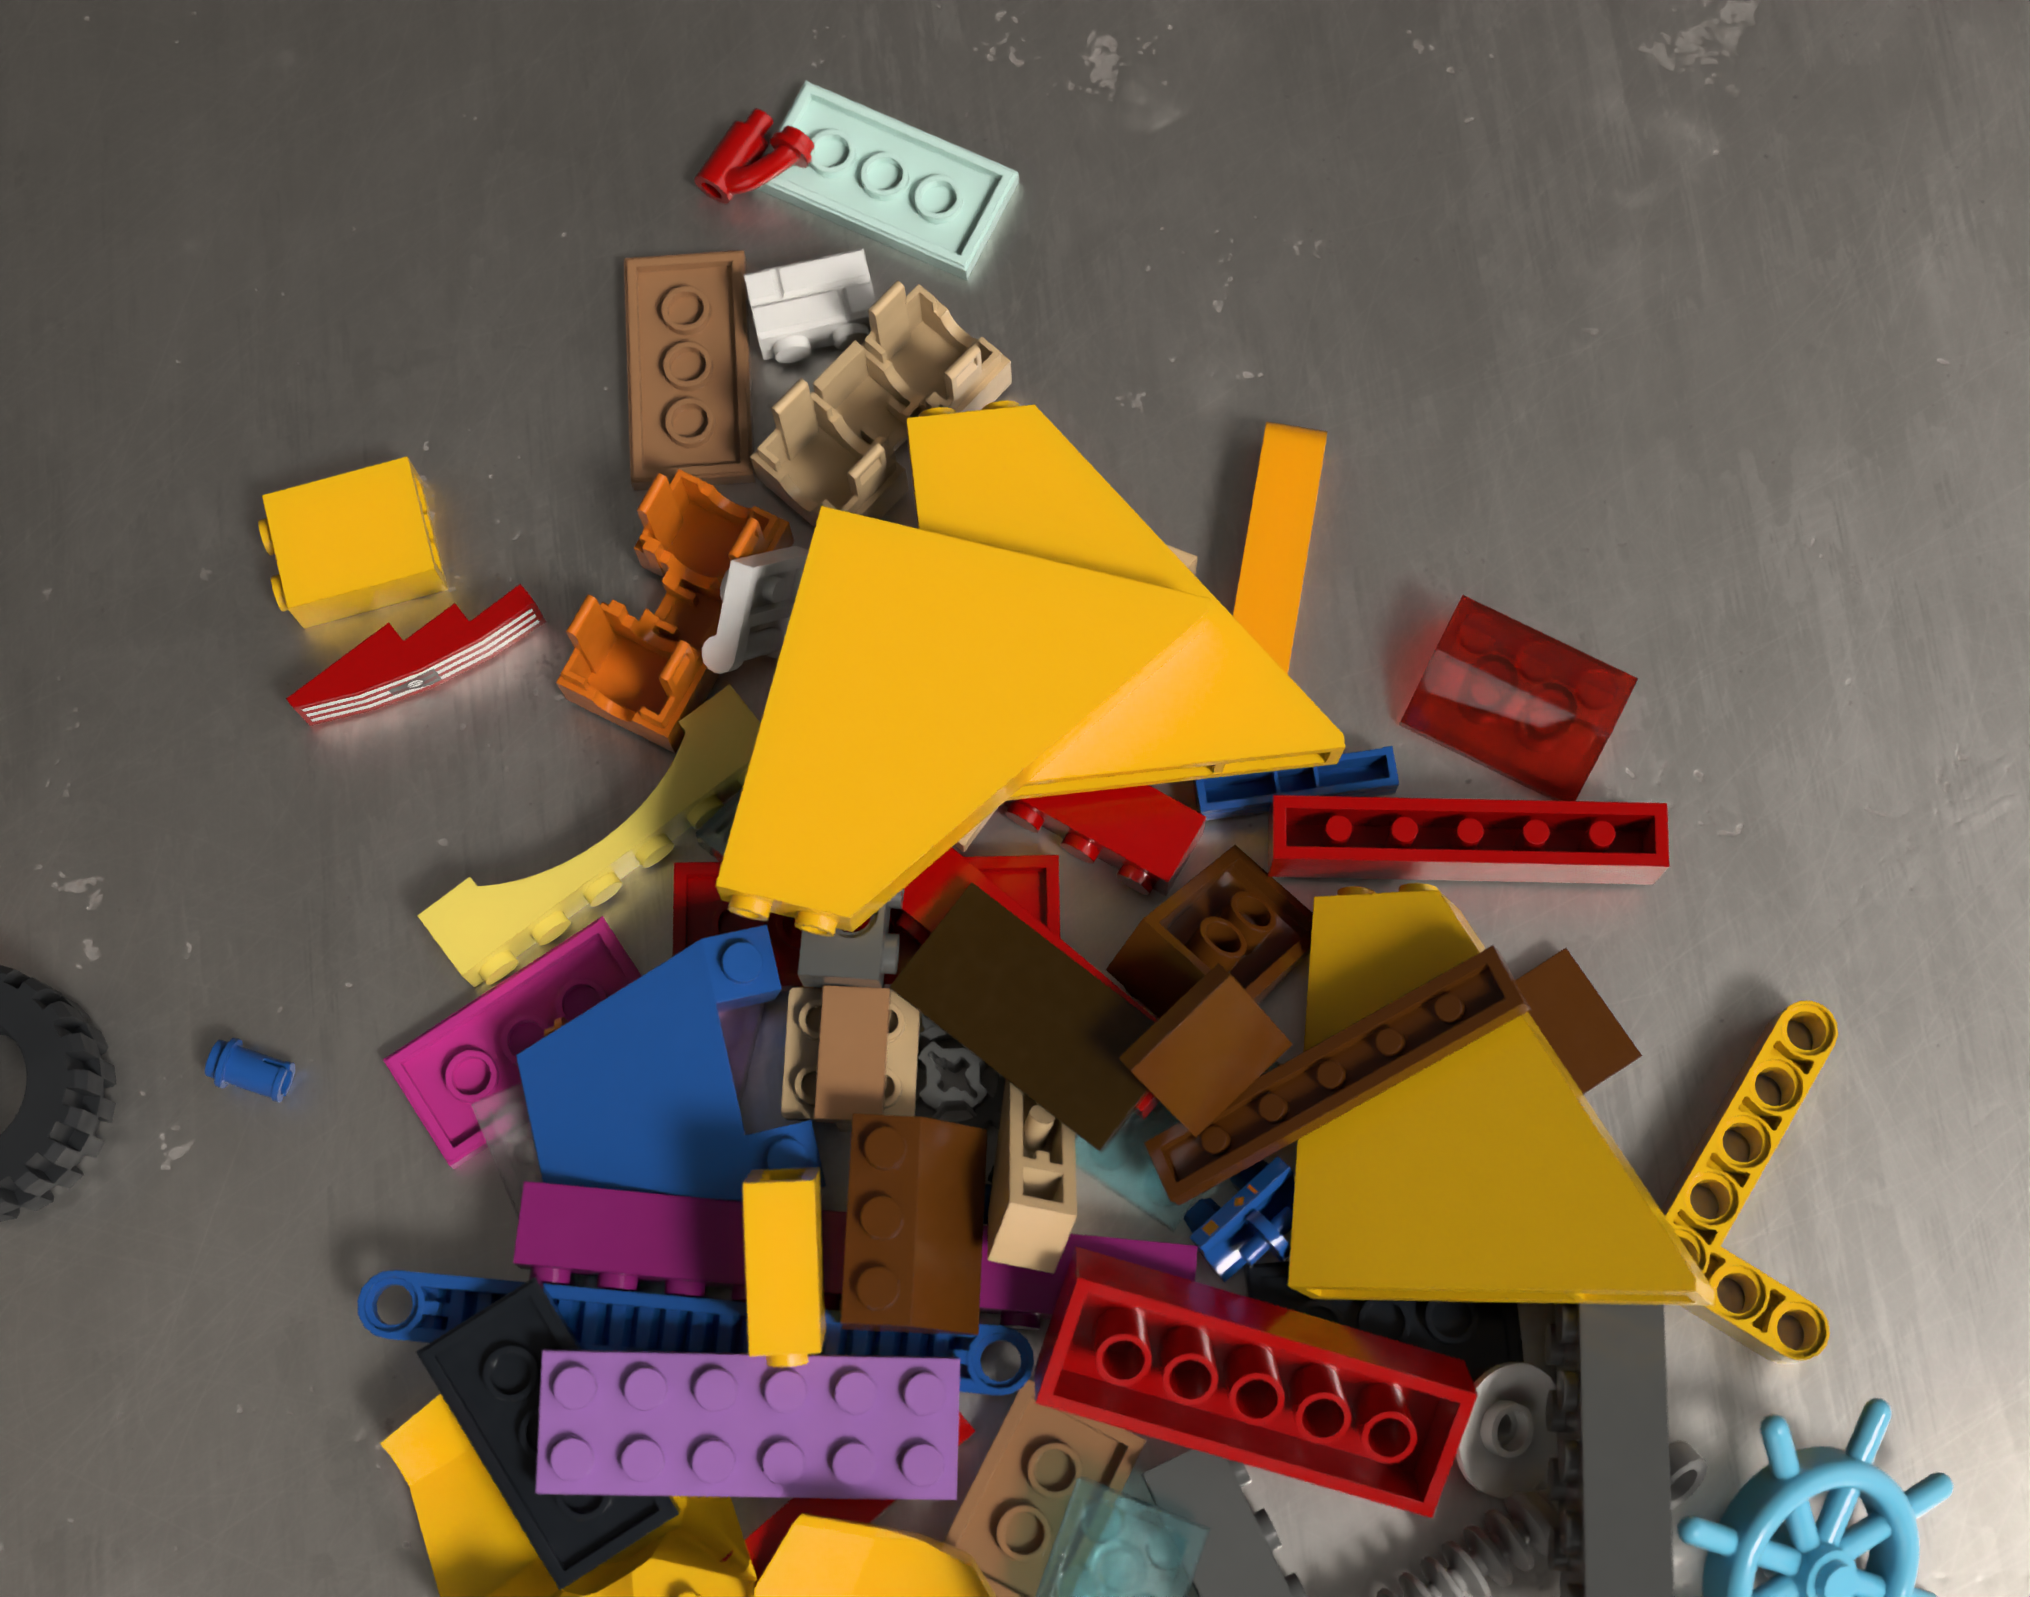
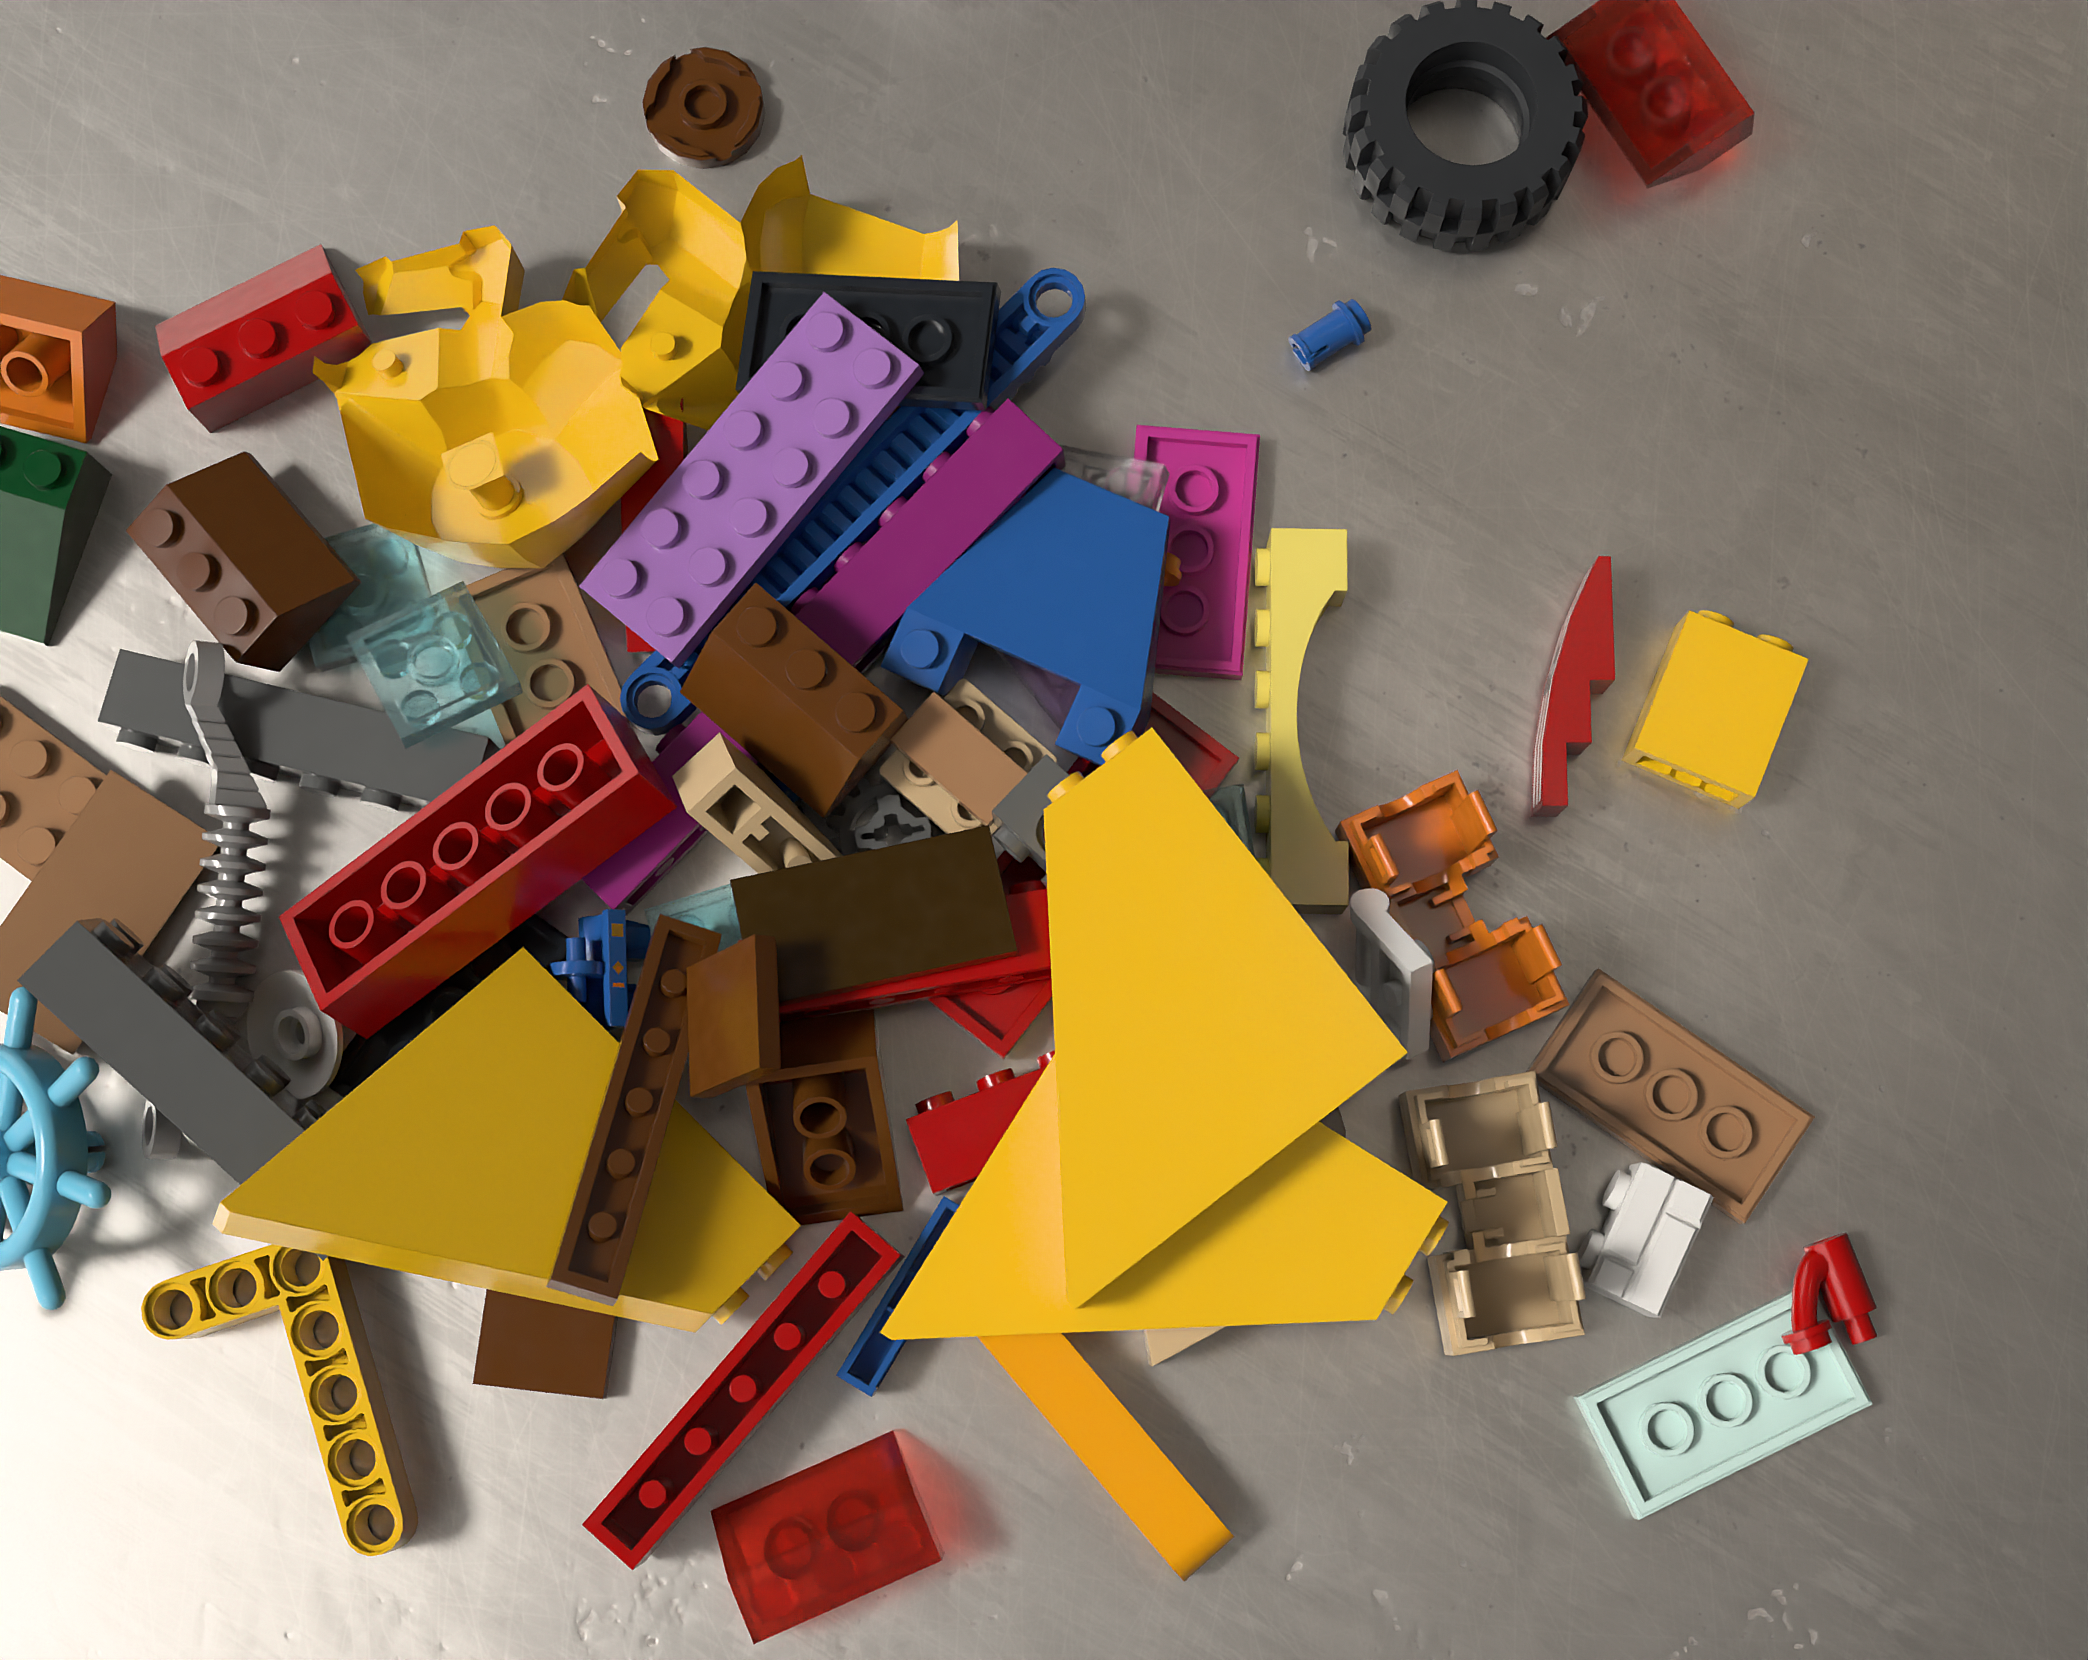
camera: 125 degrees right, 5 degrees up
yellow brick [743,1167,826,1367] -> none

